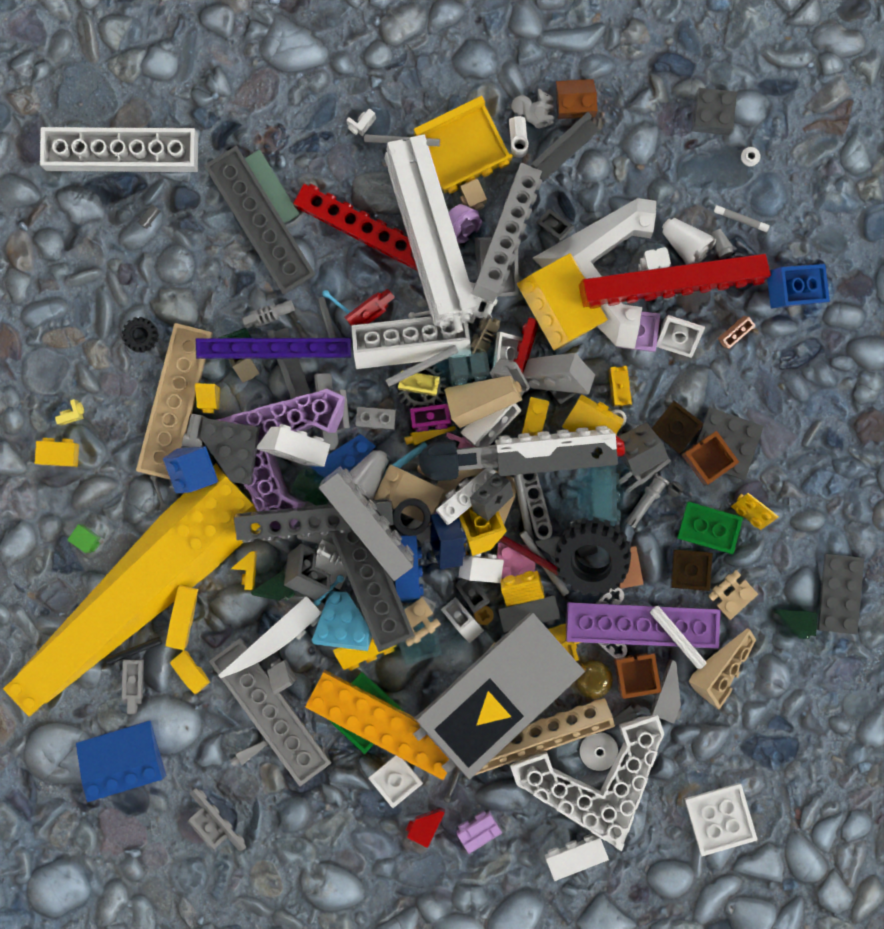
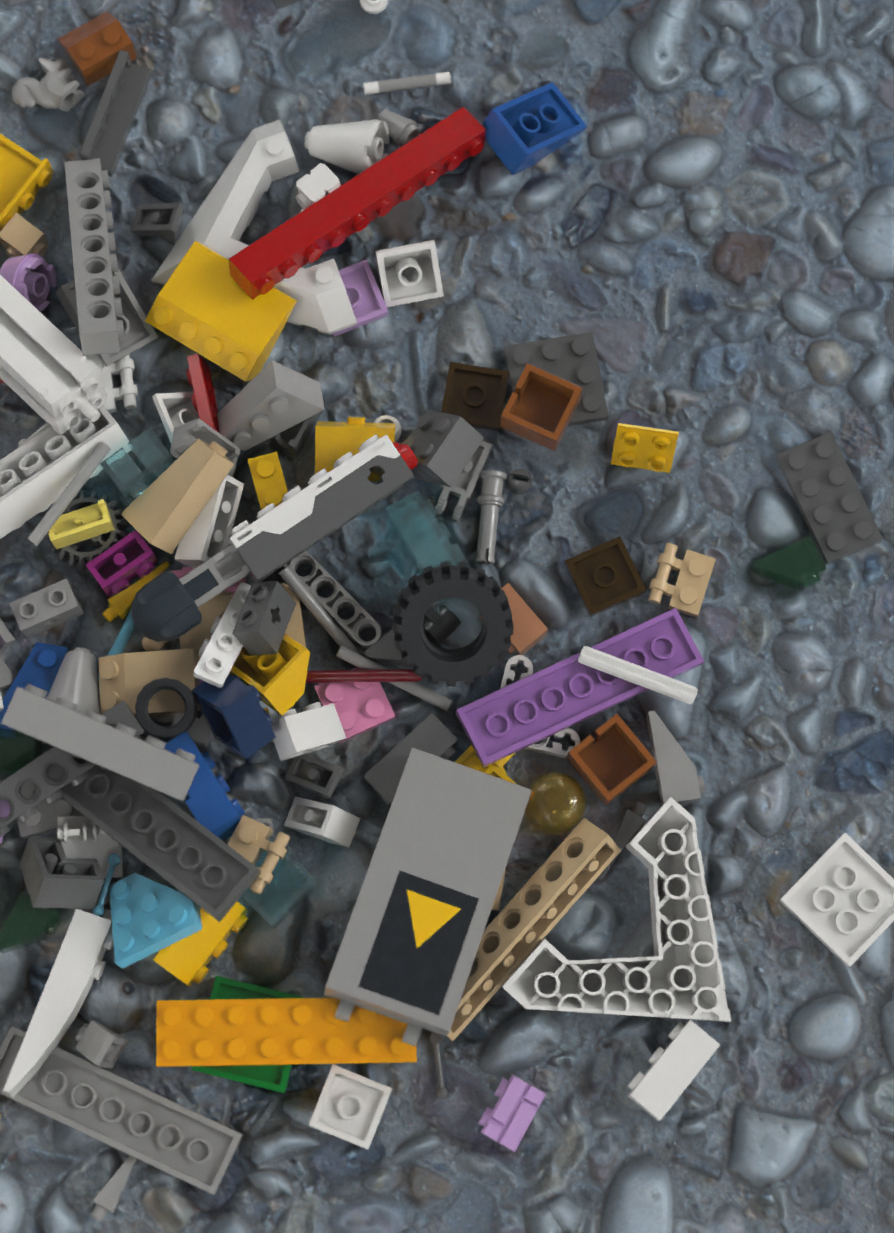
camera: 25 degrees left, 10 degrees down
red slope [405,807,445,848] -> none
dark tan hinge [470,314,501,355] -> none
pearl gold wheel [474,605,494,625] -> none
yellow brick [501,571,544,607] -> none
white piece [509,116,528,158] -> none
white dish [580,732,618,771] -> none
yellow hinge [608,366,632,407] -> none
green plate [677,502,743,554] -> none
tan wedge [689,629,756,709] -> none
nougat piece [717,316,755,349] -> none

